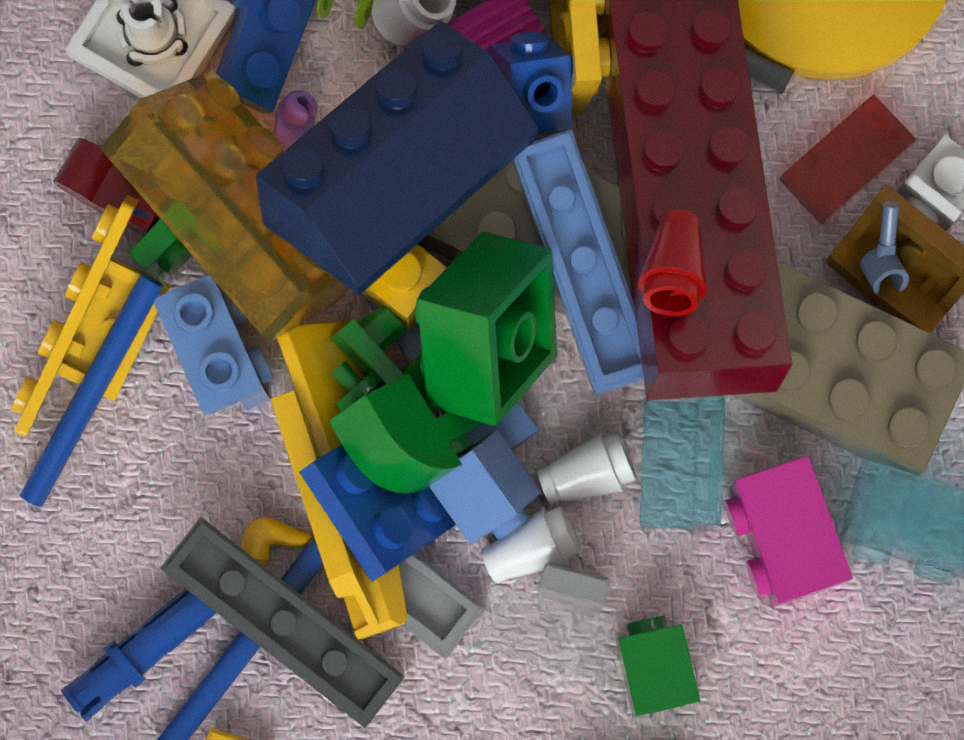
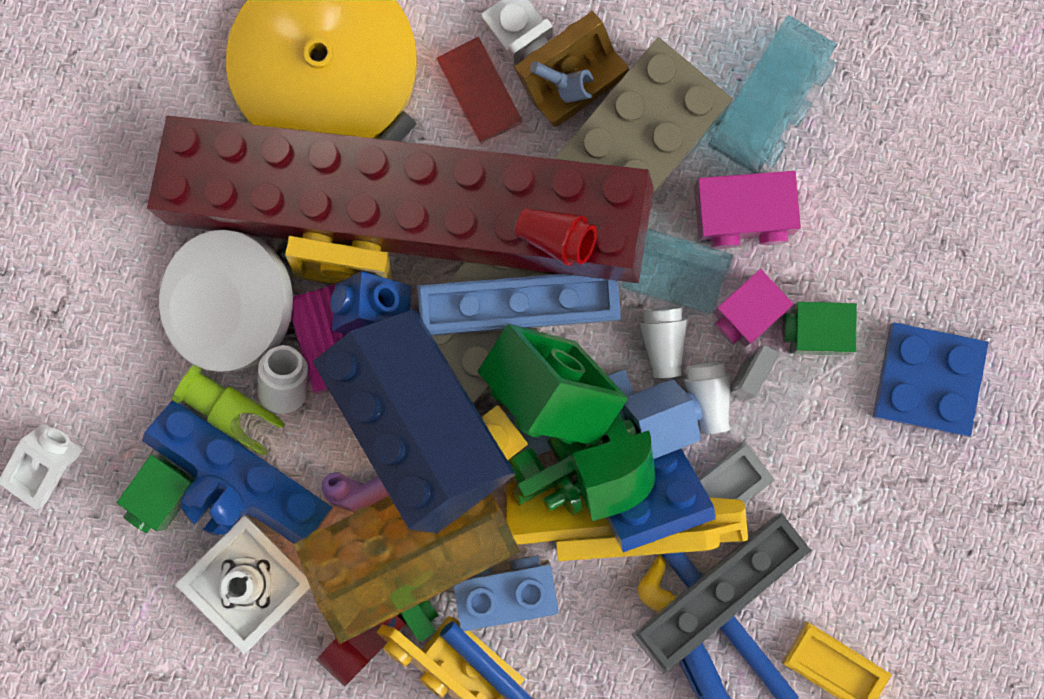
camera: 80 degrees left, 5 degrees up
none -> dark pink brick [713,268,794,347]

